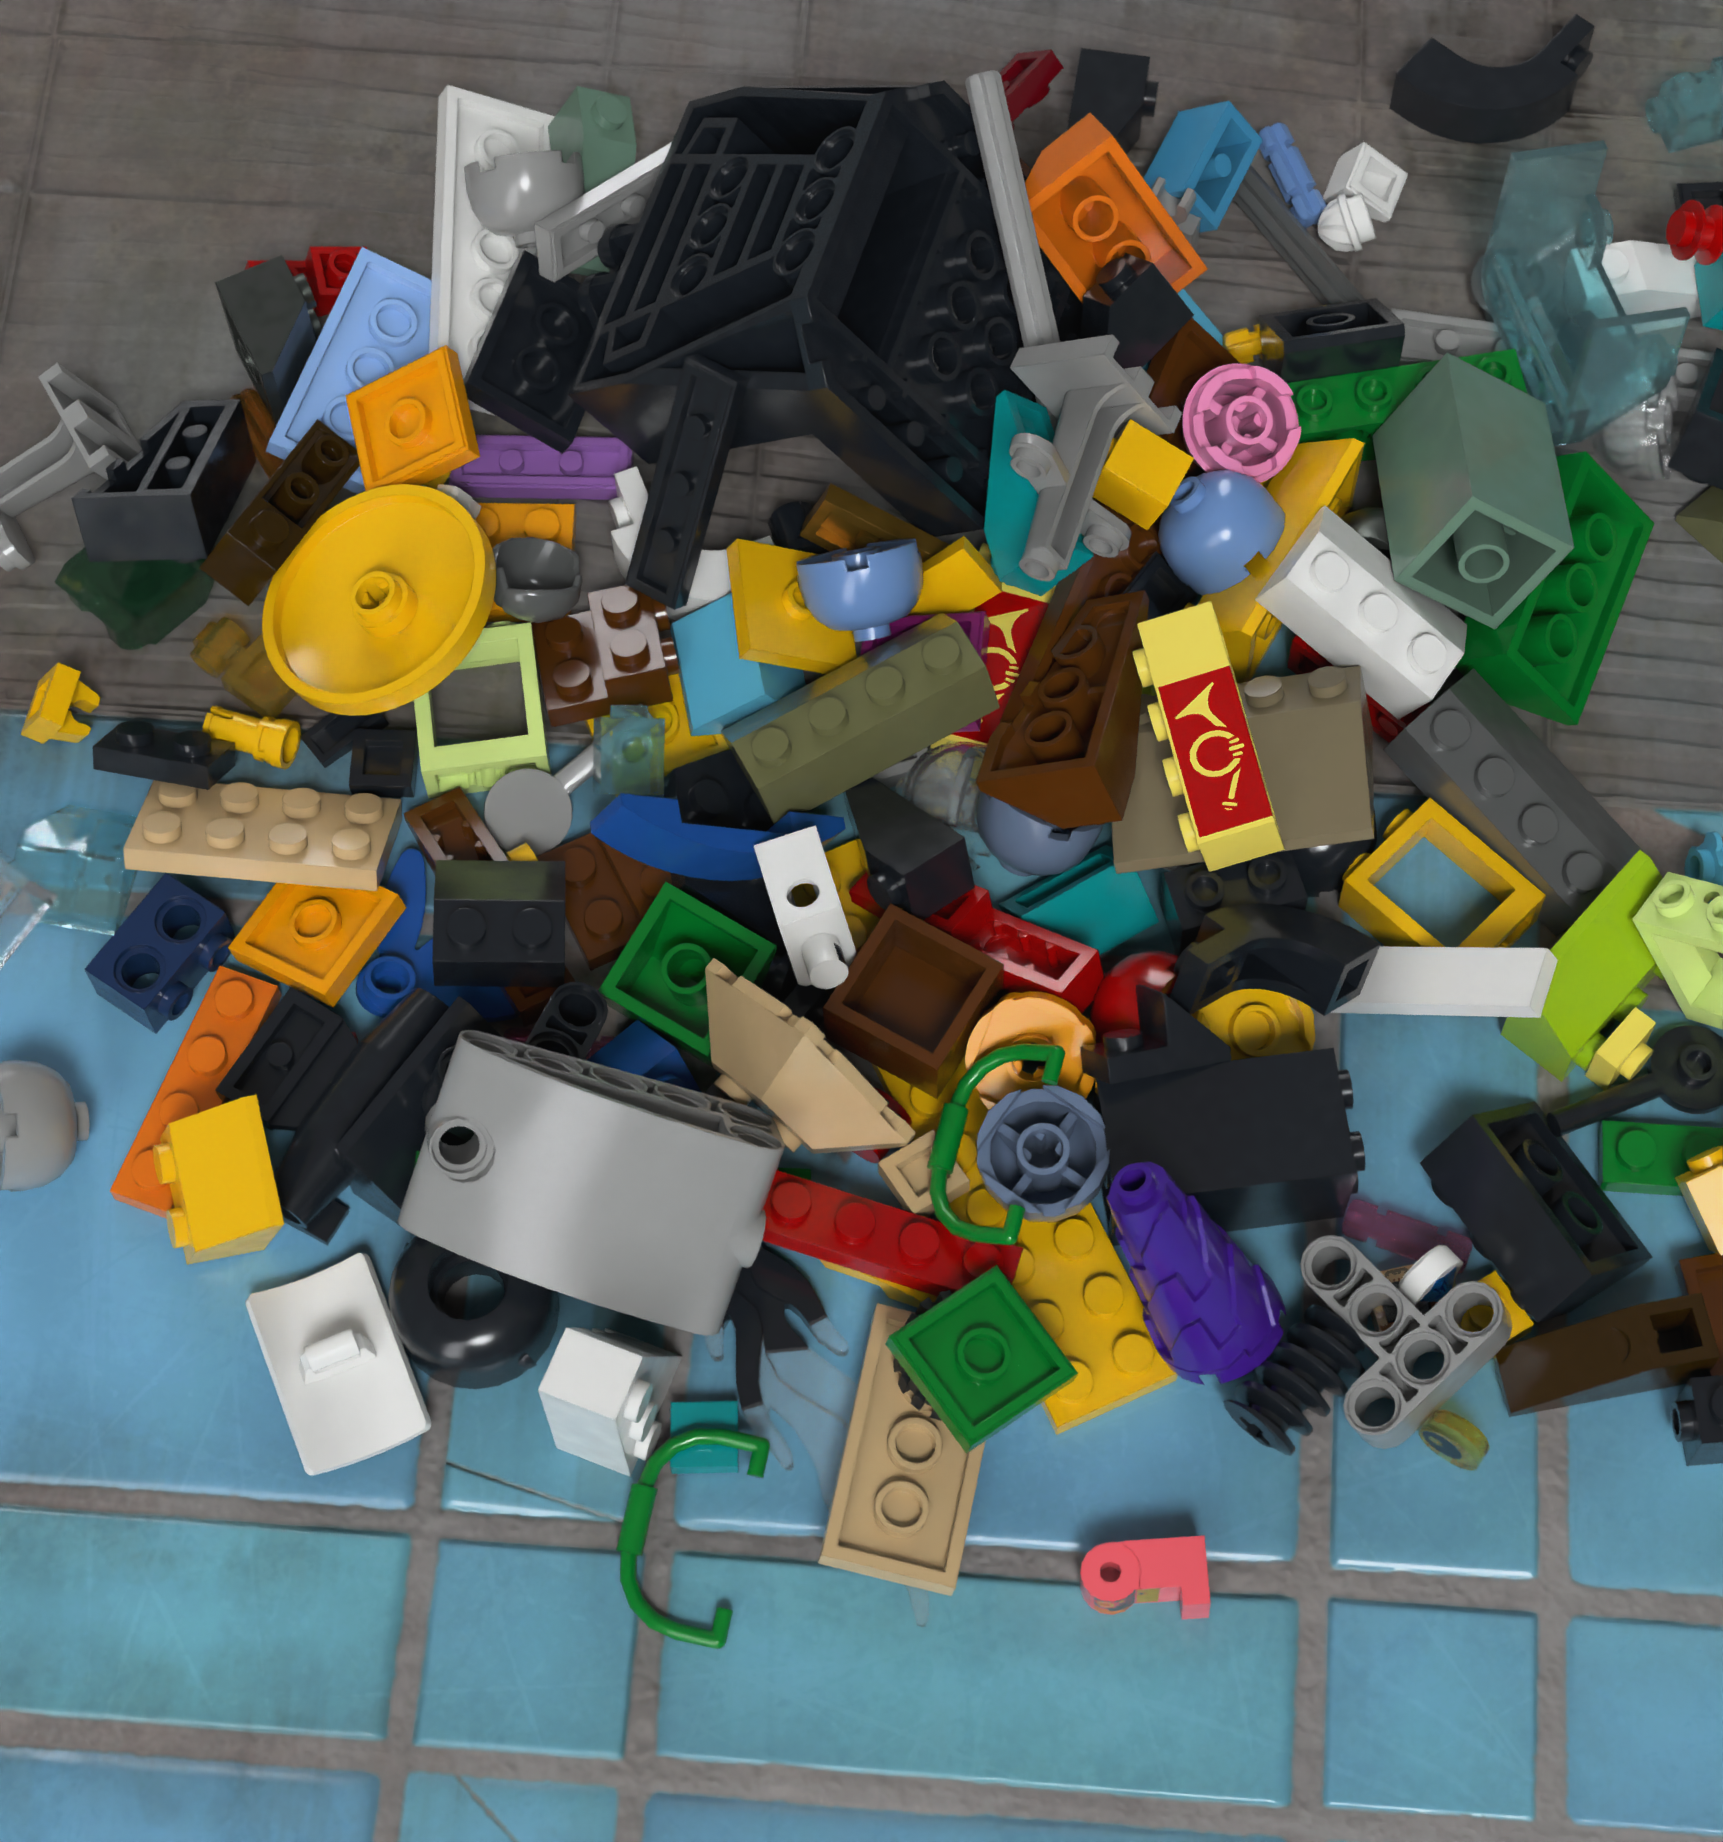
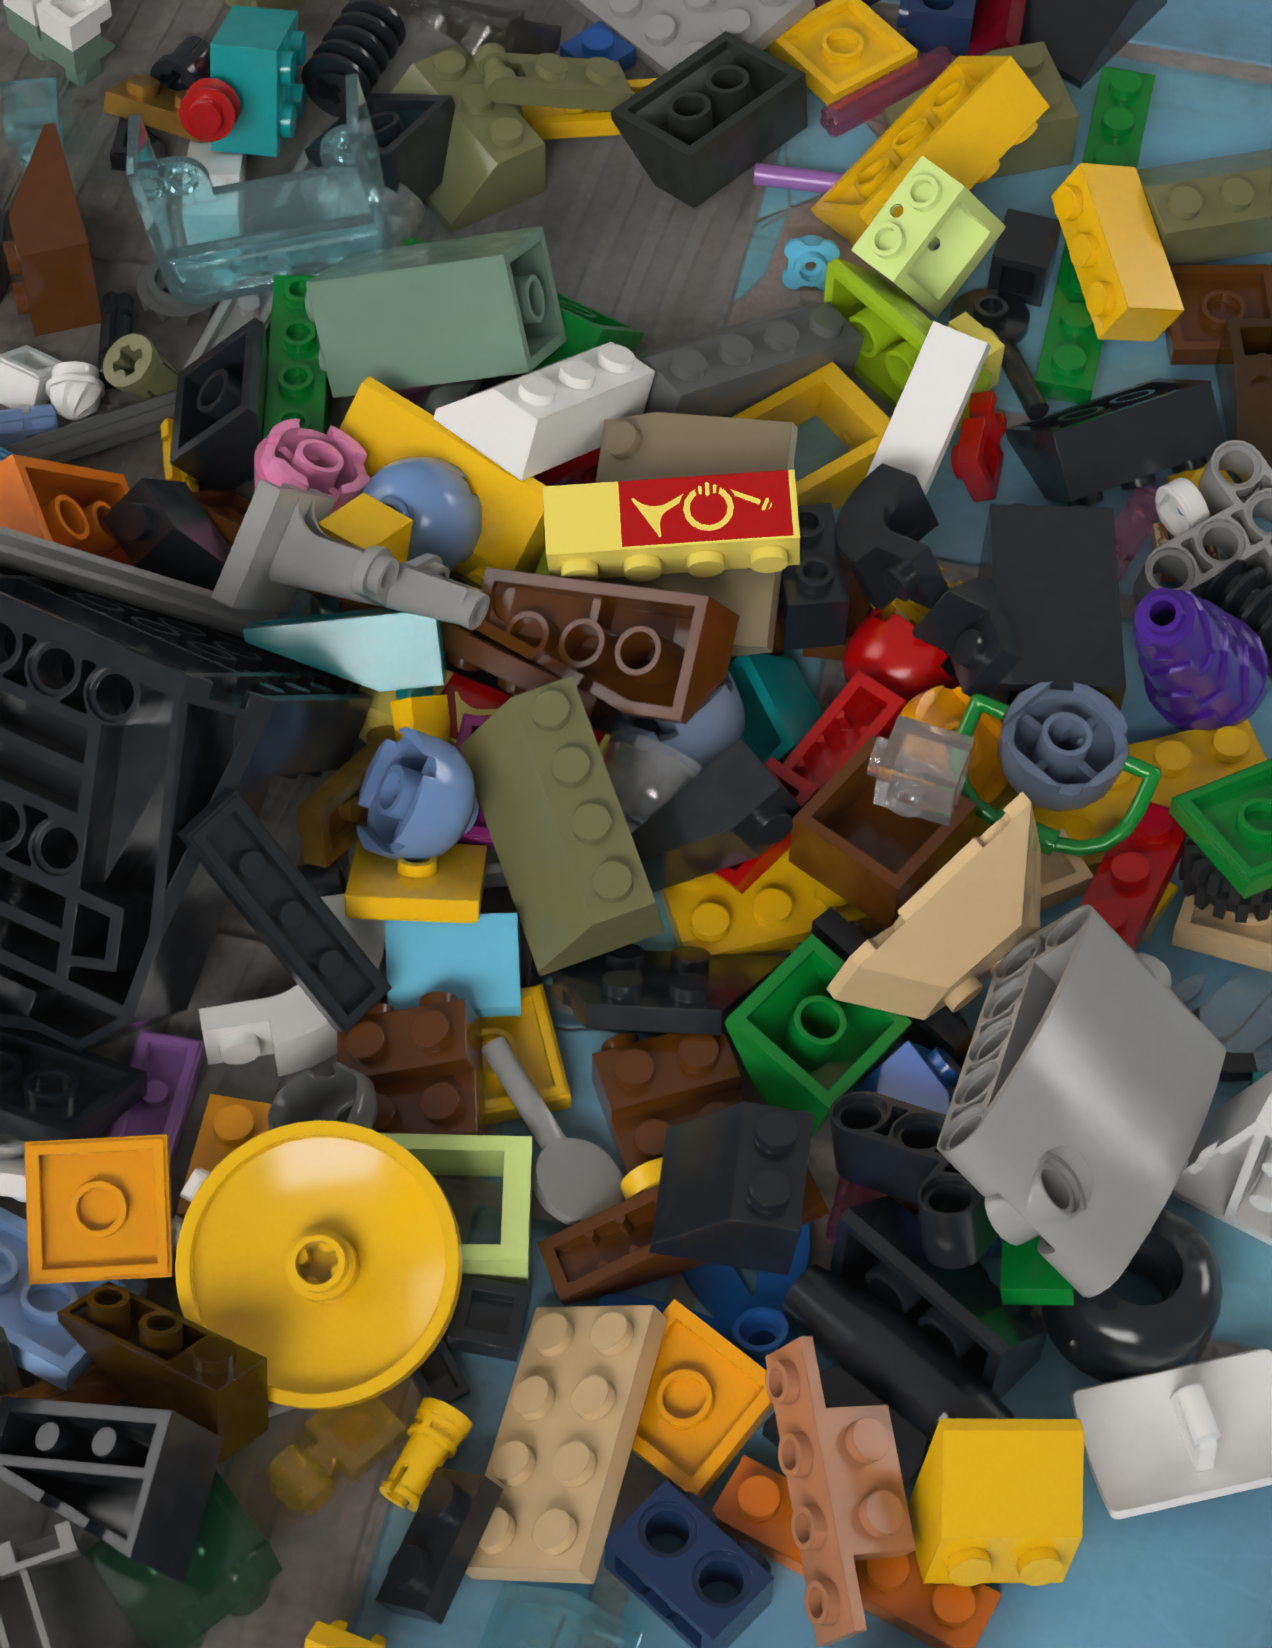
camera: 85 degrees left, 10 degrees down
blue slope [590,793,846,881] -> none
clear light blue brick [593,705,665,795] -> none
white torso [753,825,857,989] -> none
none -> reddish brown slope [2,123,101,336]
none -> black axle [98,291,134,391]
none -> olive bush [103,333,178,400]
none -> nougat bracket [765,1336,916,1647]
none -> clear brick [867,715,974,826]
none -> red plate [951,390,1007,502]

